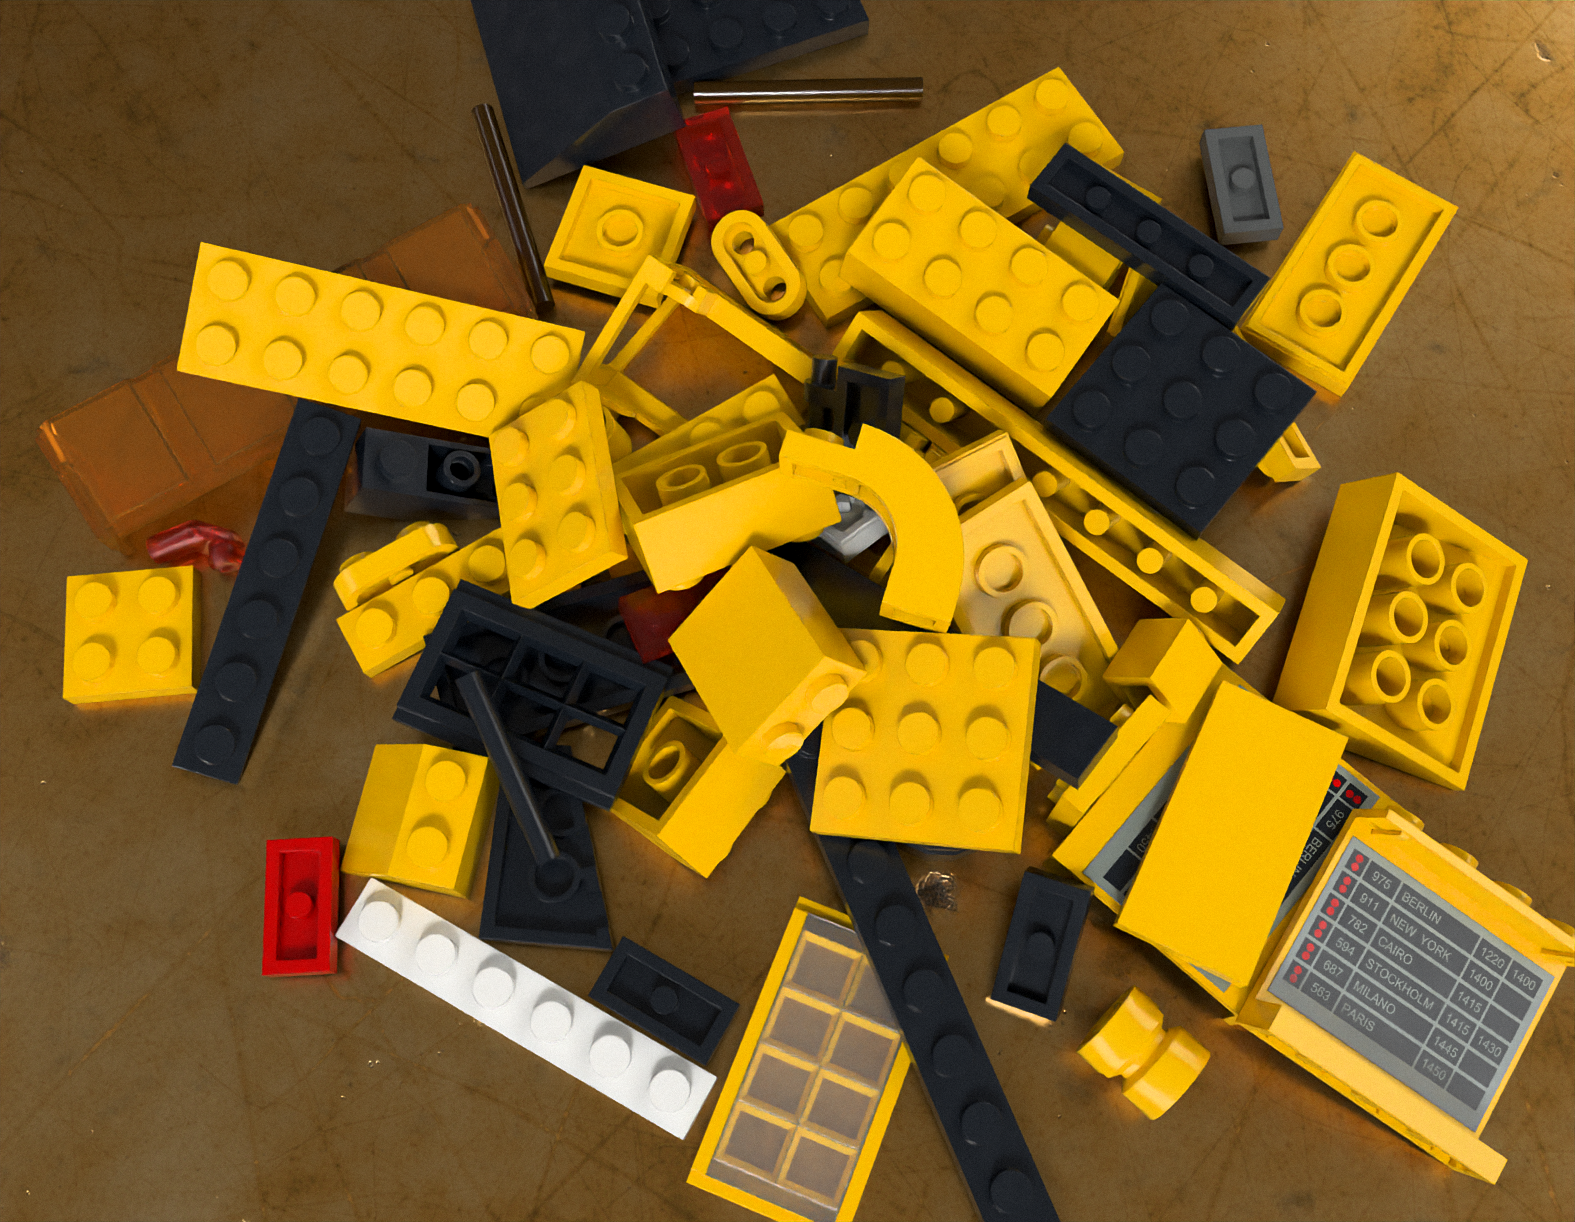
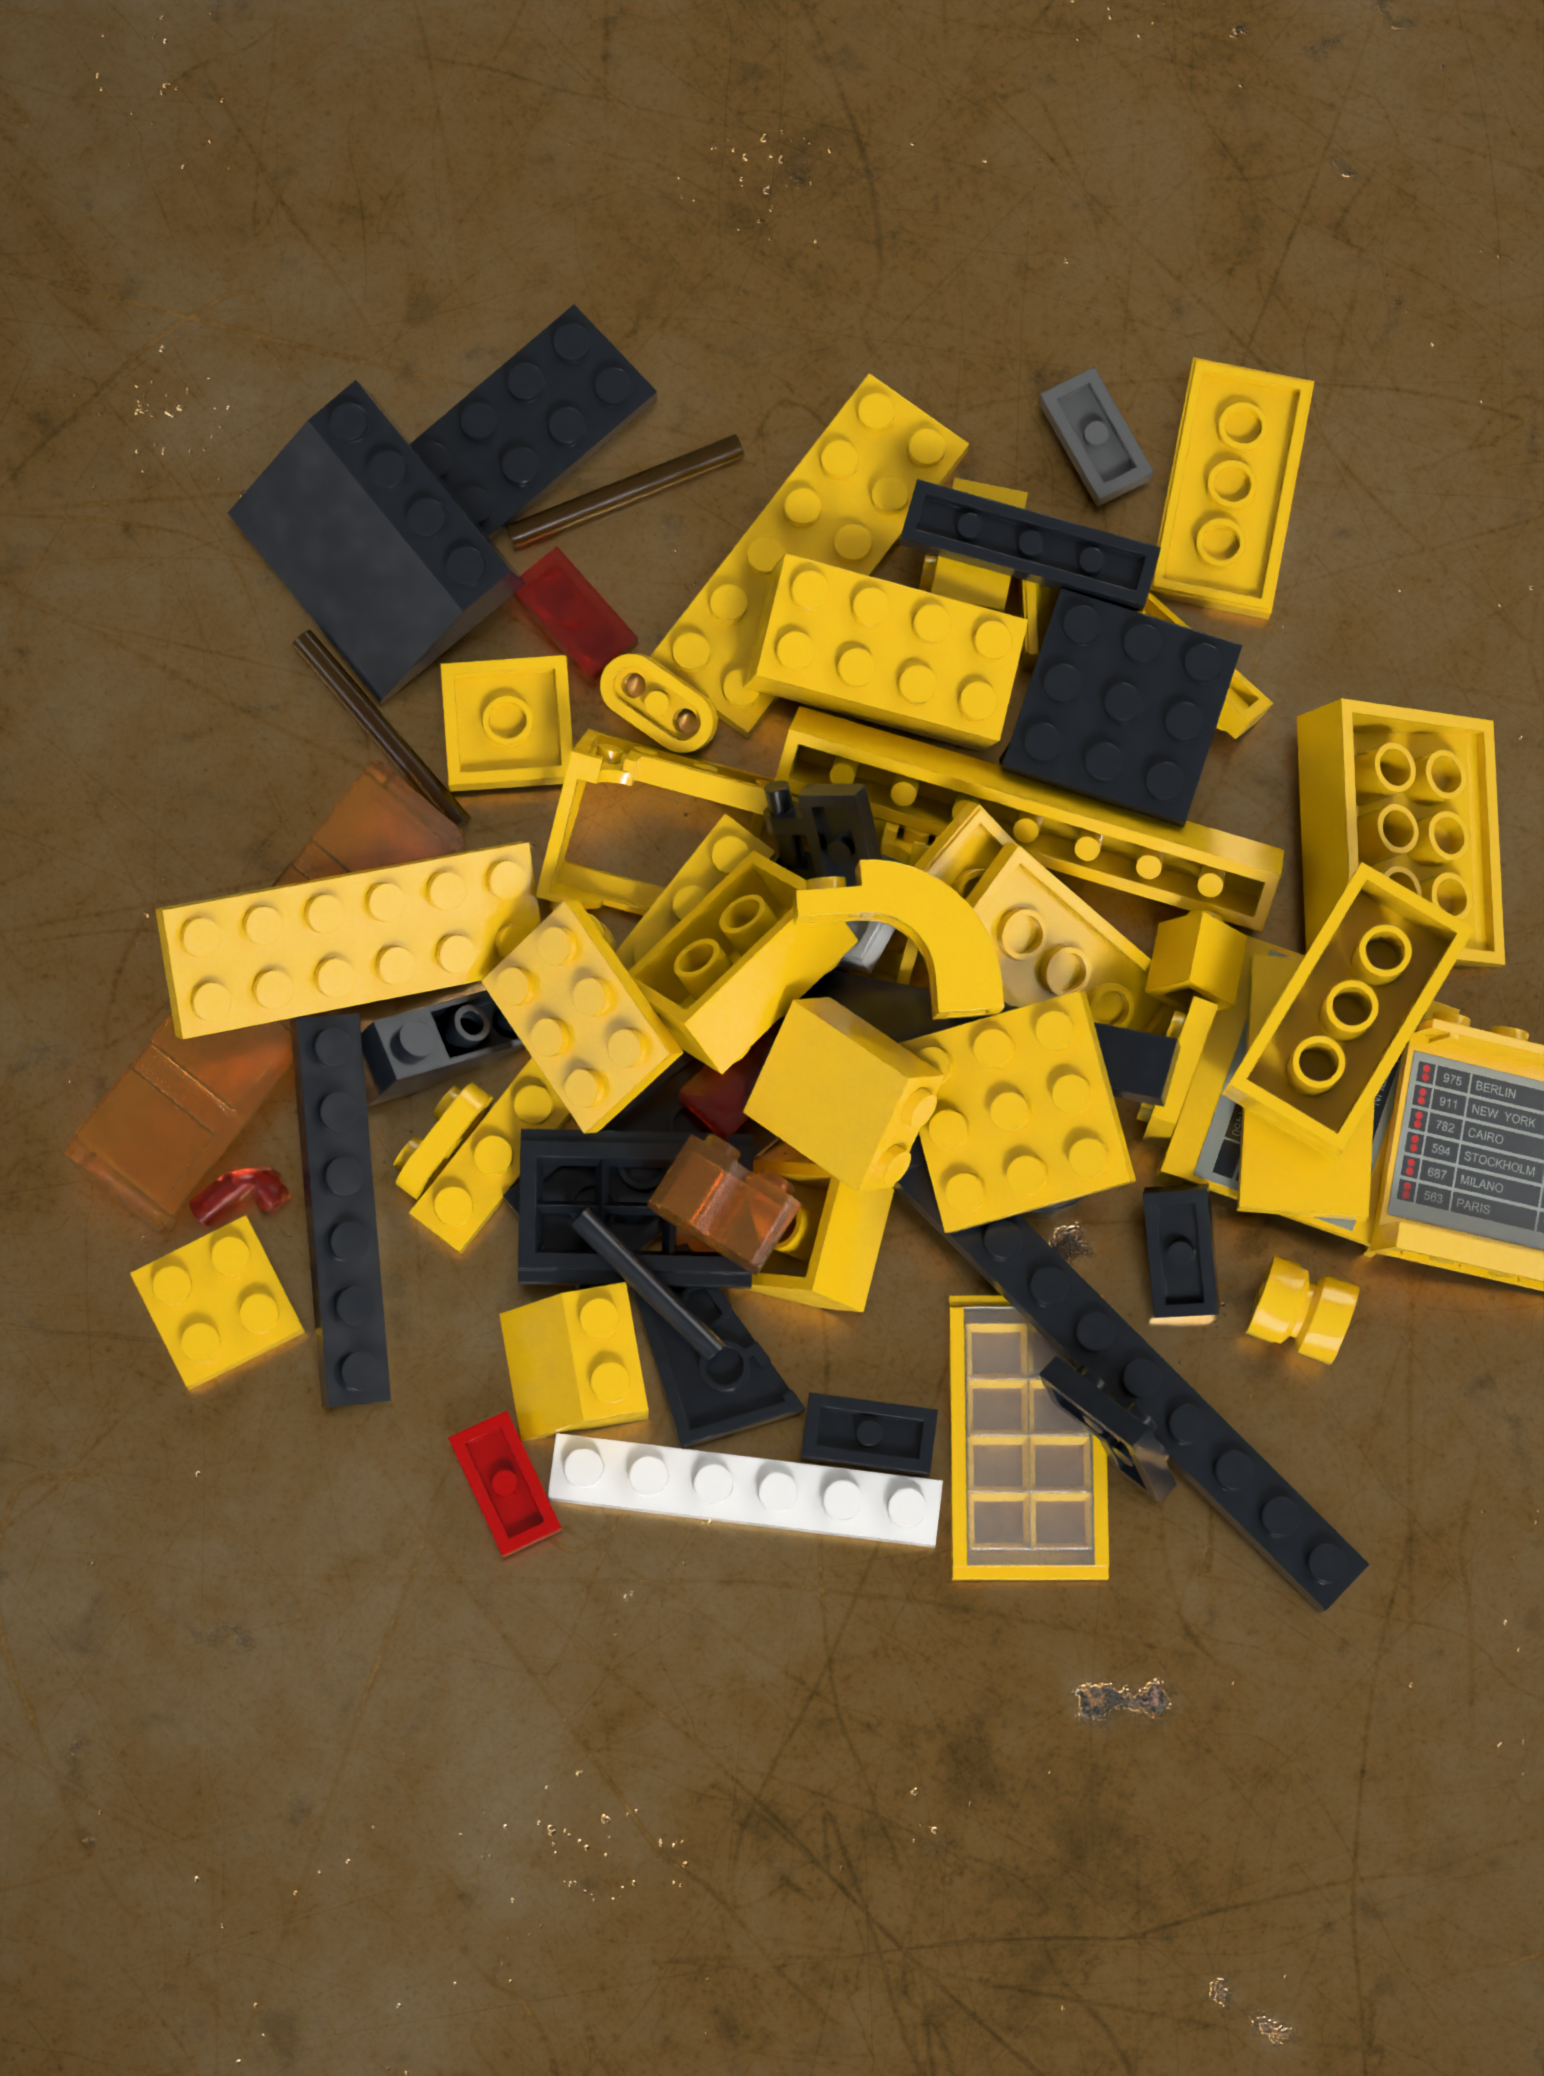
camera: 30 degrees left, 5 degrees up
none -> clear orange brick [647,1134,802,1276]
none -> black plate [1039,1356,1177,1503]
none -> yellow brick [1222,862,1475,1161]

